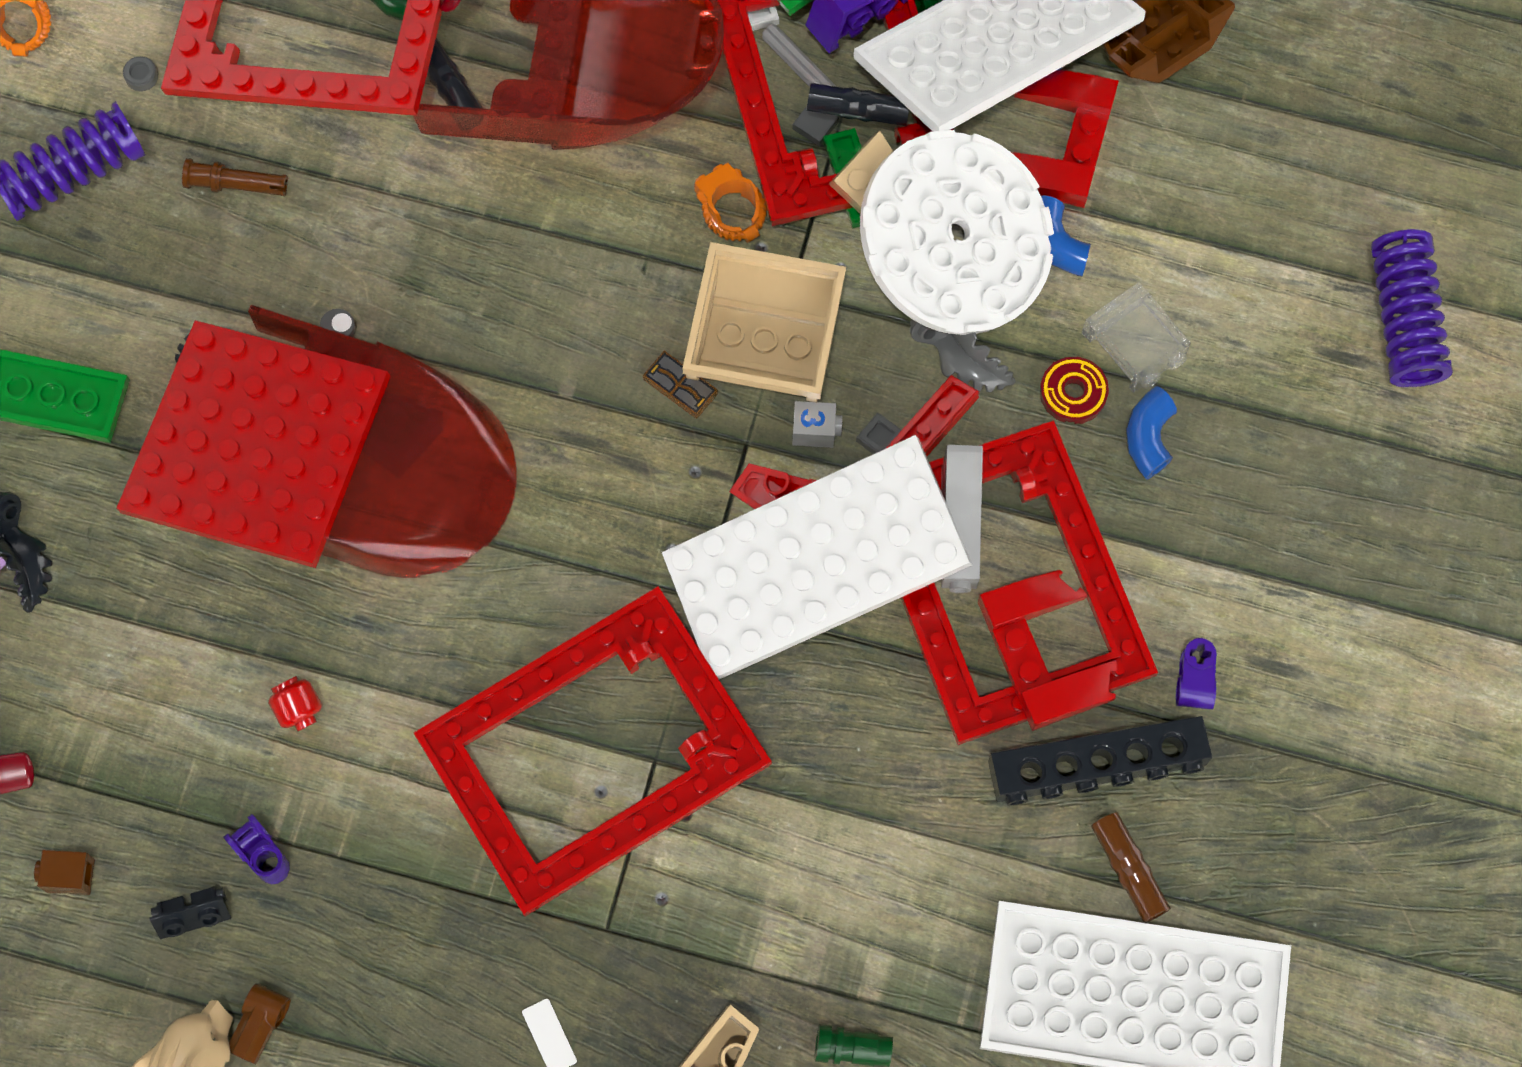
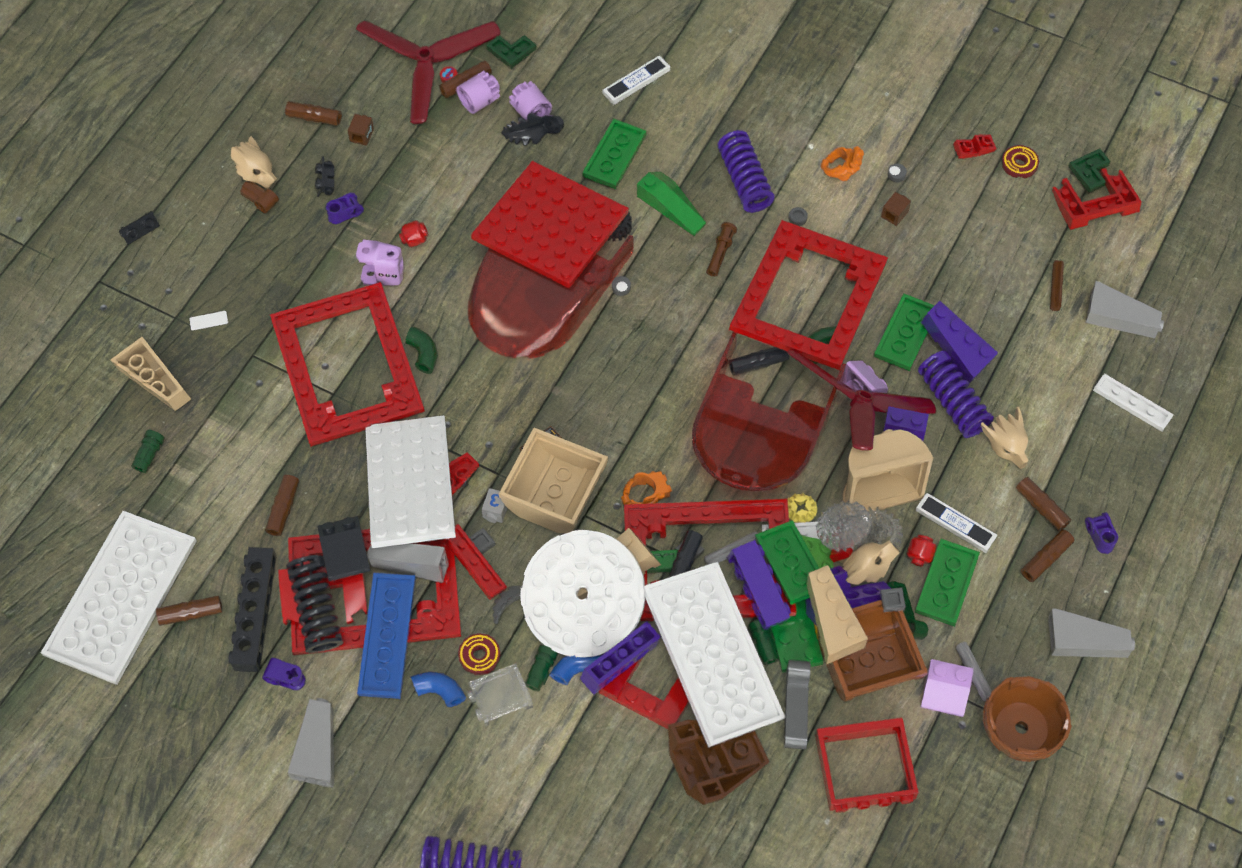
camera: 105 degrees right, 10 degrees down
none -> reddish brown axle [265,475,299,536]
none -> reddish brown axle [285,101,342,126]
none -> black piece [286,555,343,653]
none -> light grey slope [288,698,334,788]
none -> black slope [317,516,370,581]
none -> lavender piece [356,240,404,286]
none -> blue plate [357,573,416,699]
none -> dark green cylinder [405,326,438,374]
none -> dark green axle [524,645,559,692]
none -> dark purple brick [580,622,661,695]
none -> green wedge [637,171,706,236]

